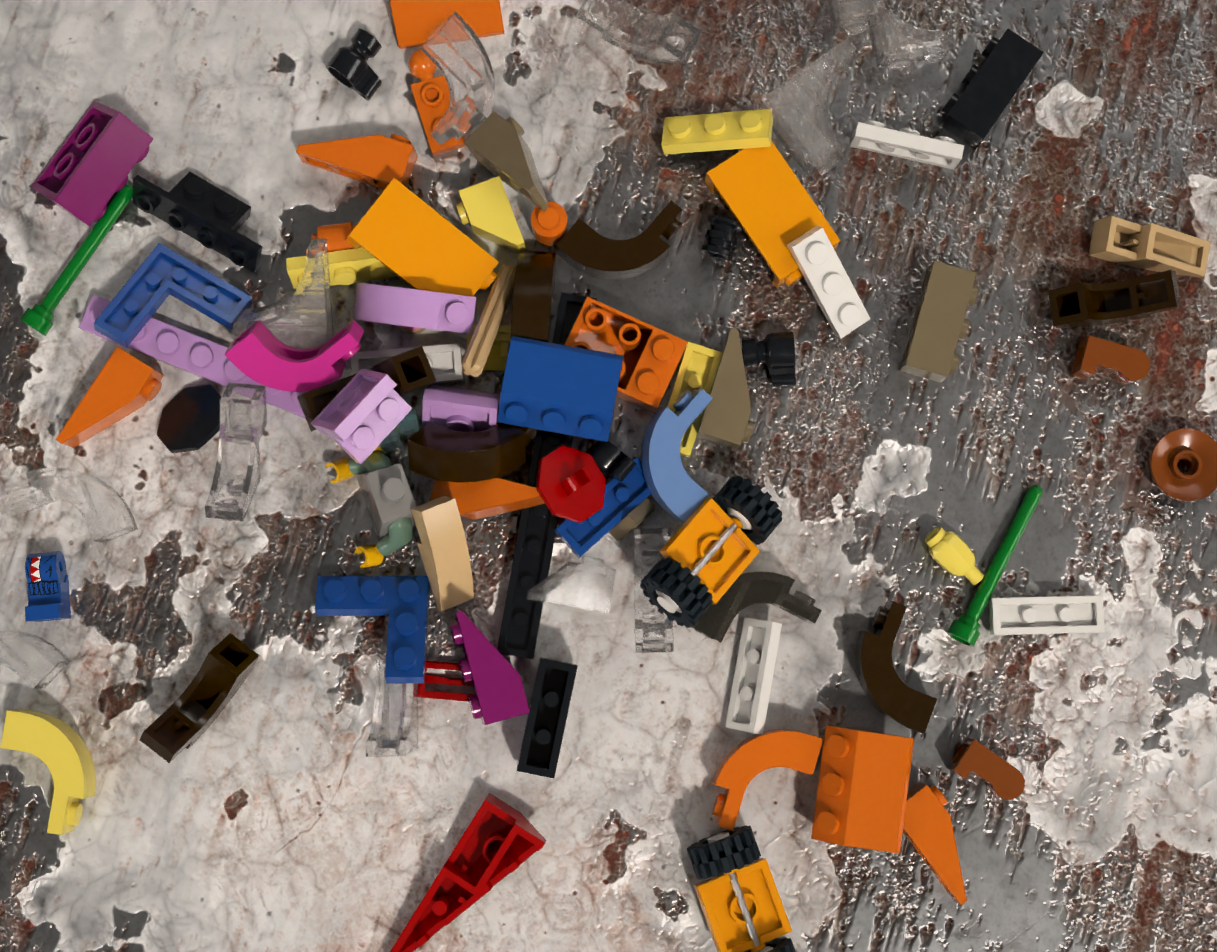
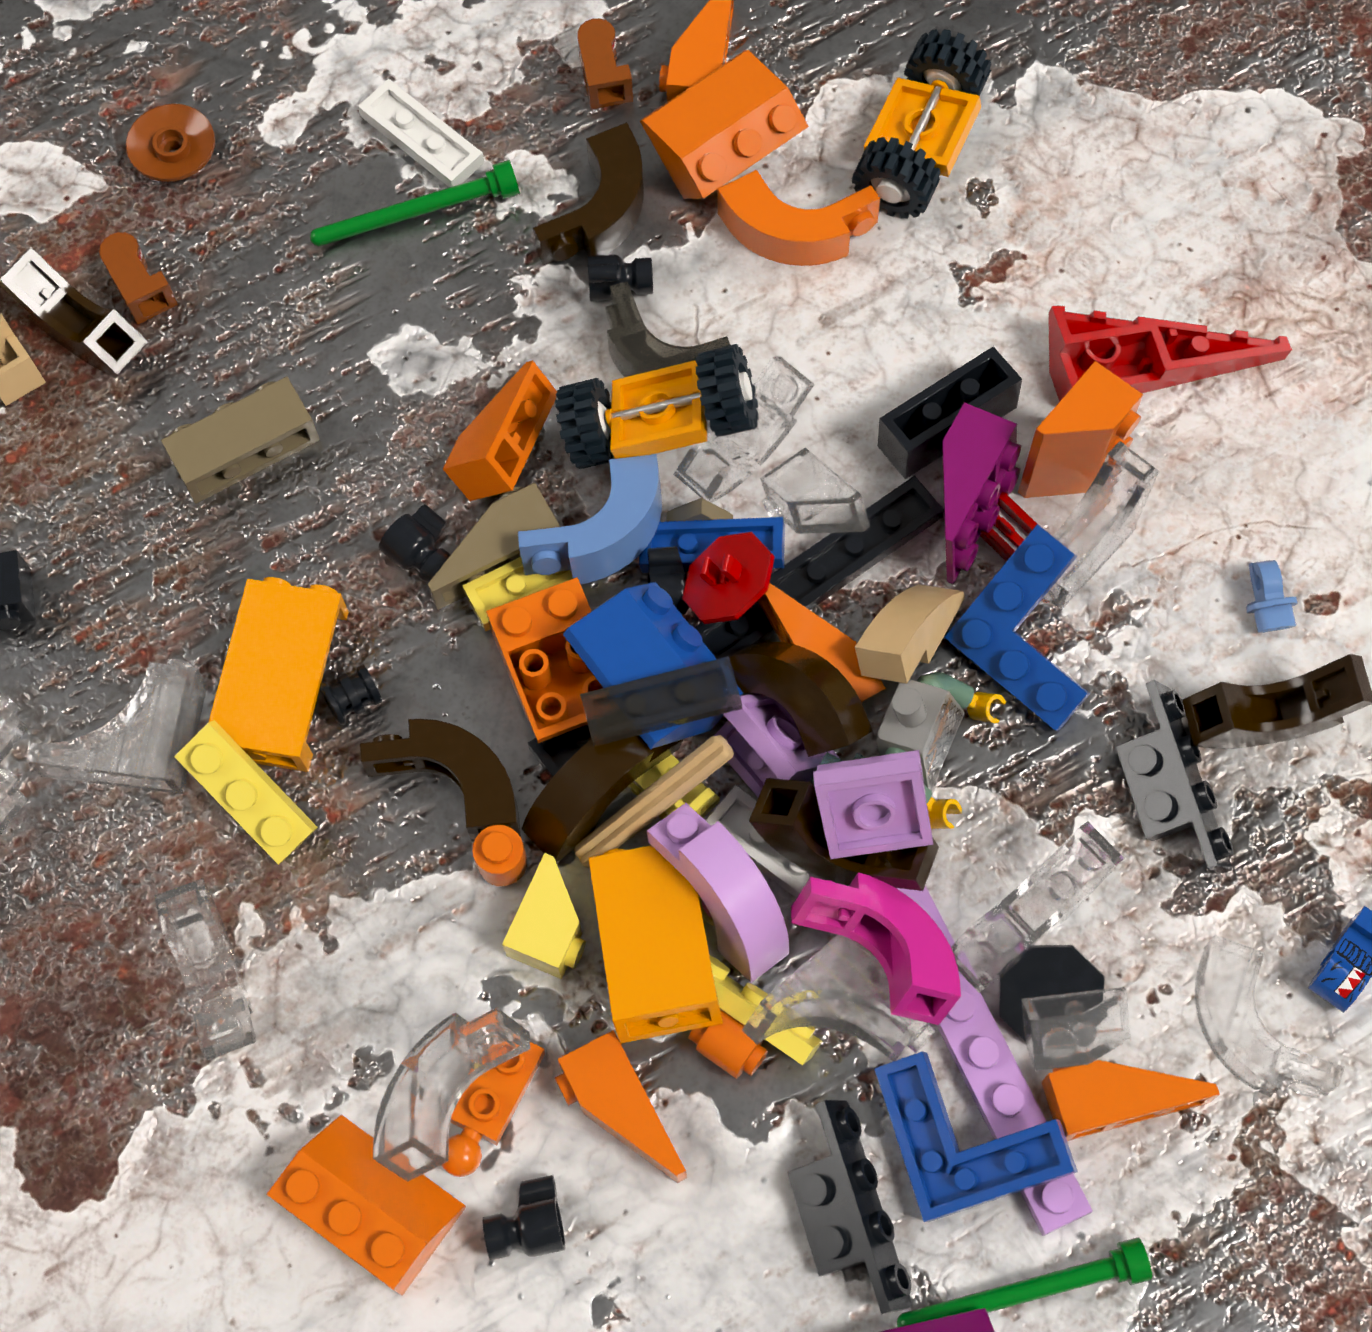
camera: 130 degrees left, 15 degrees down
dark tan slope [464,111,549,212] -> none
white plate [725,617,782,735] -> none
white plate [787,225,870,339] -> none
white plate [850,120,965,170] -> none
light yellow plant [925,526,984,585] -> none
none -> orange slope [443,360,557,501]
none -> clear smoke tile [580,657,742,747]
none -> black piece [587,254,653,301]
none -> orange slope [1018,361,1143,498]
none -> clear slope [1021,987,1131,1071]
none -> bracket [1116,680,1234,874]
none -> medium blue piece [1246,560,1298,633]

